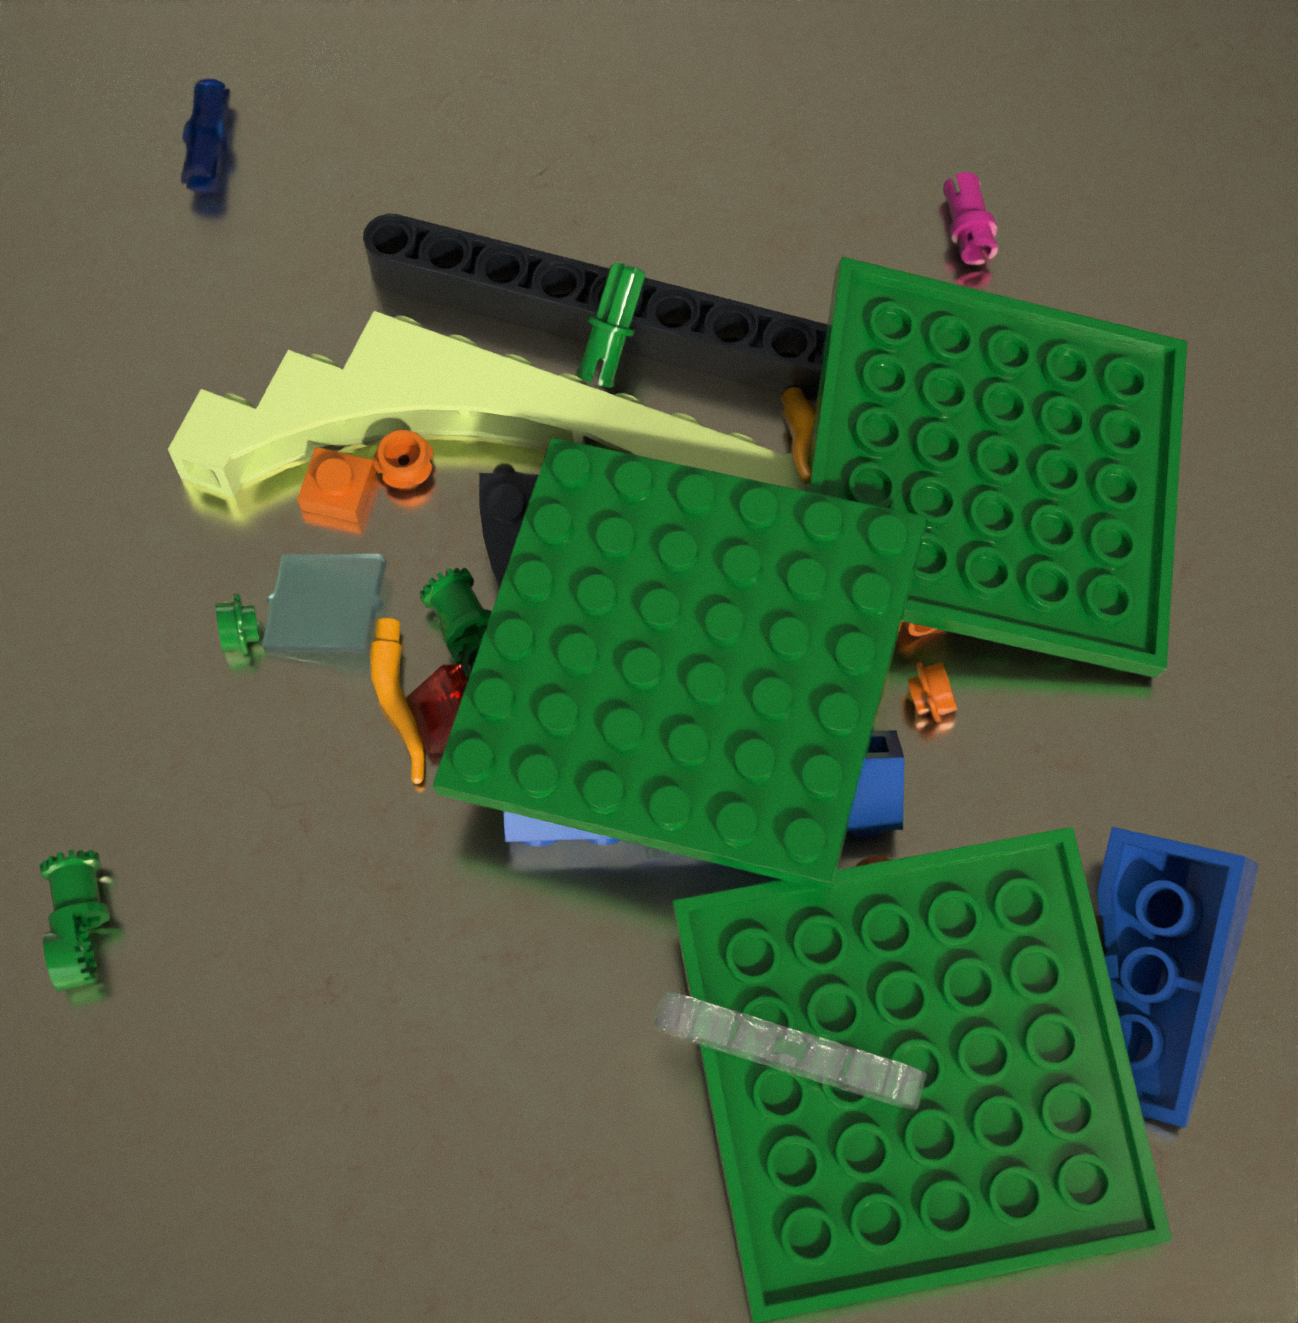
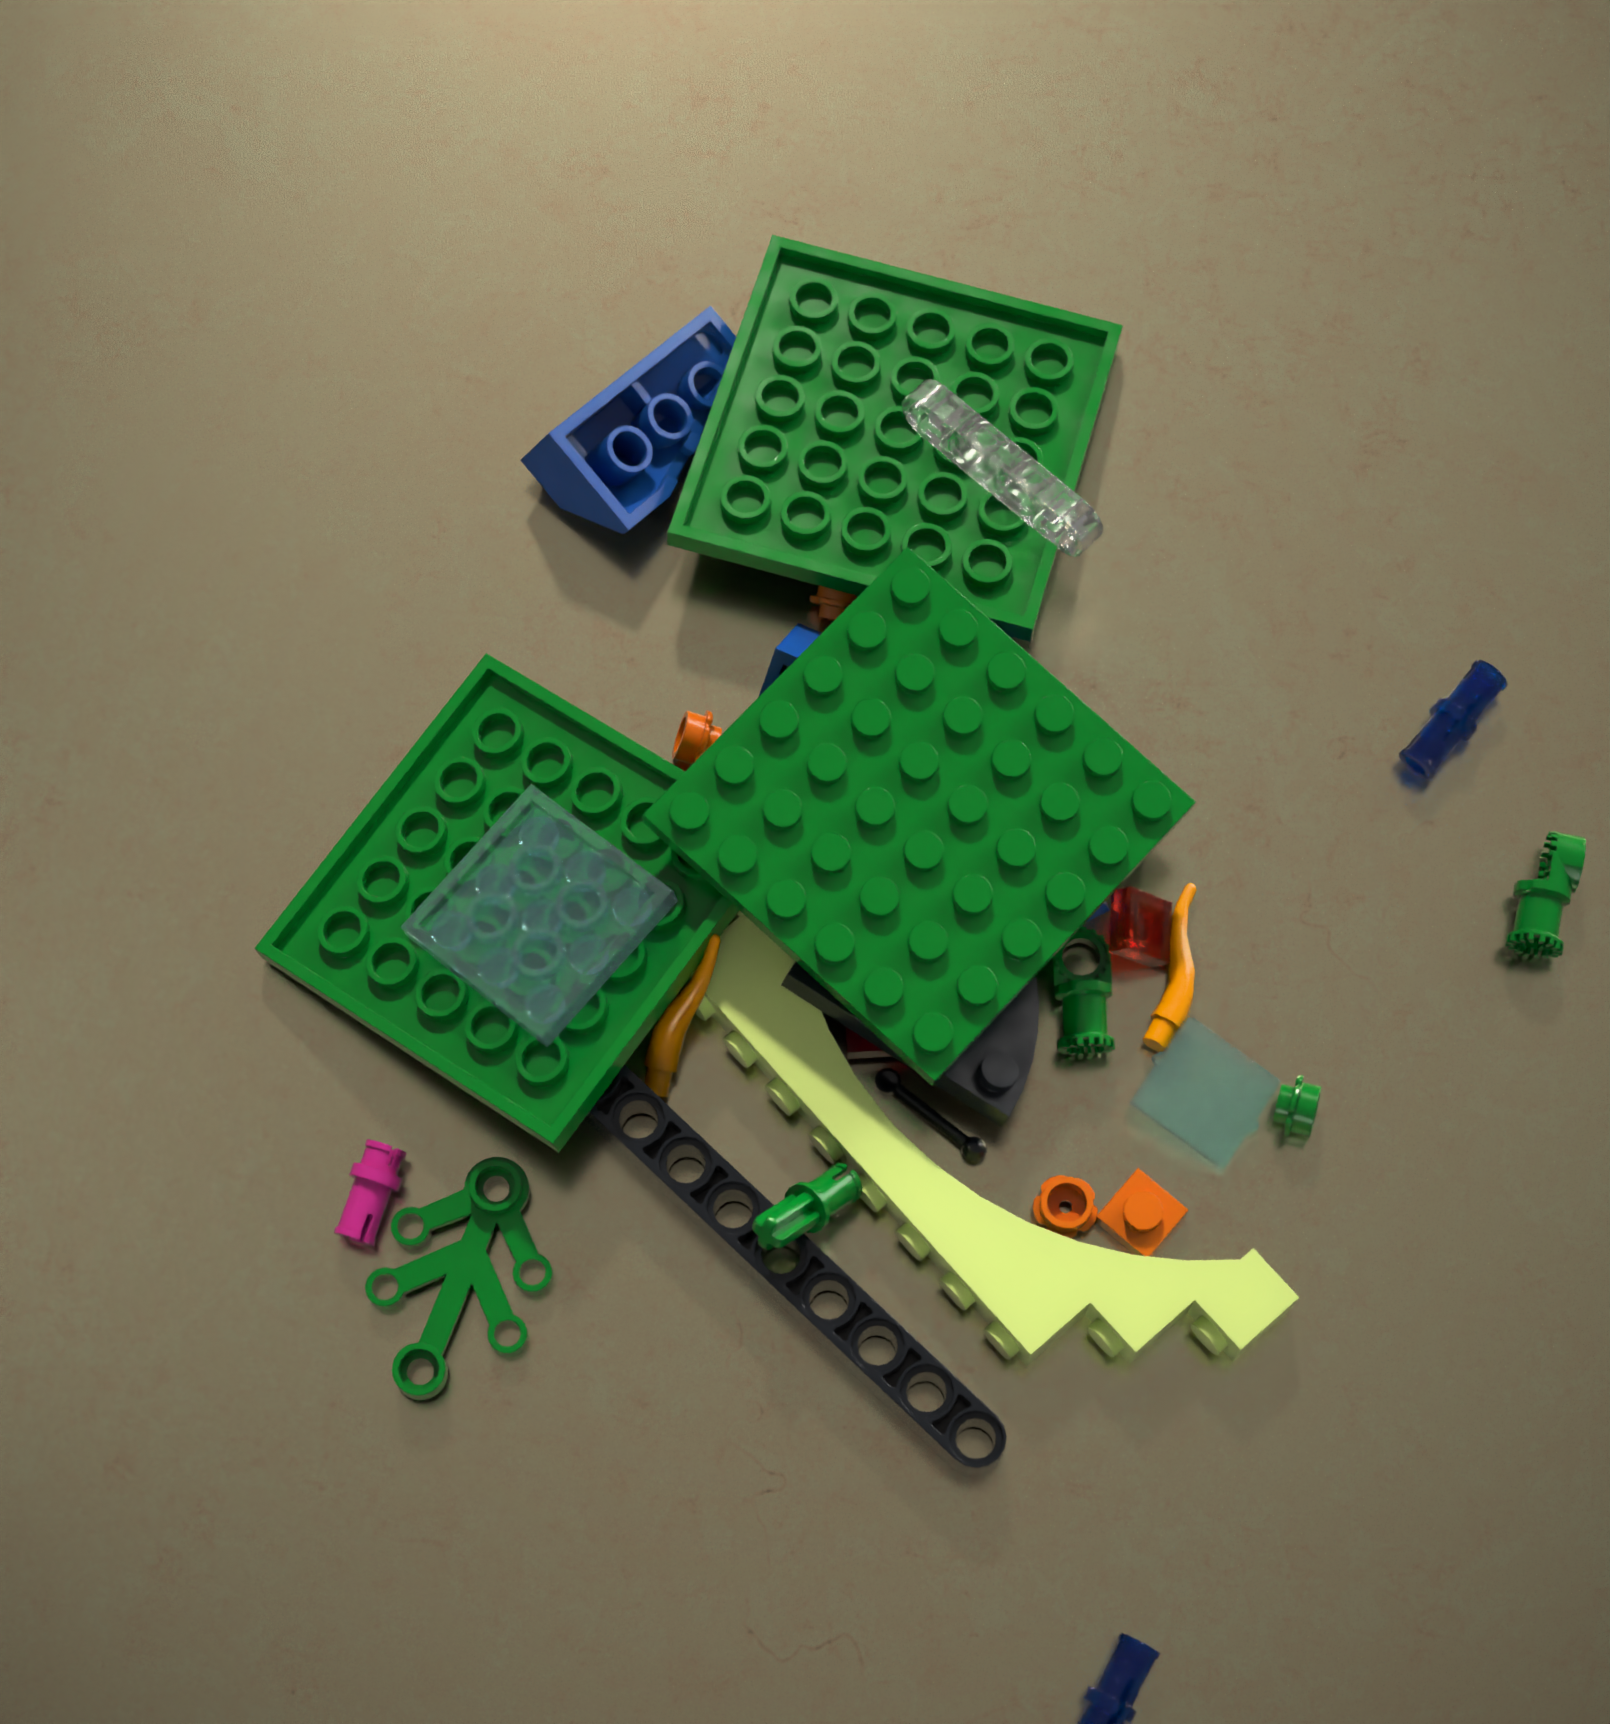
camera: 155 degrees left, 5 degrees up
none -> green plant [365,1157,554,1400]
none -> clear light blue plate [401,784,678,1047]
none -> clear blue pin [1399,660,1508,779]

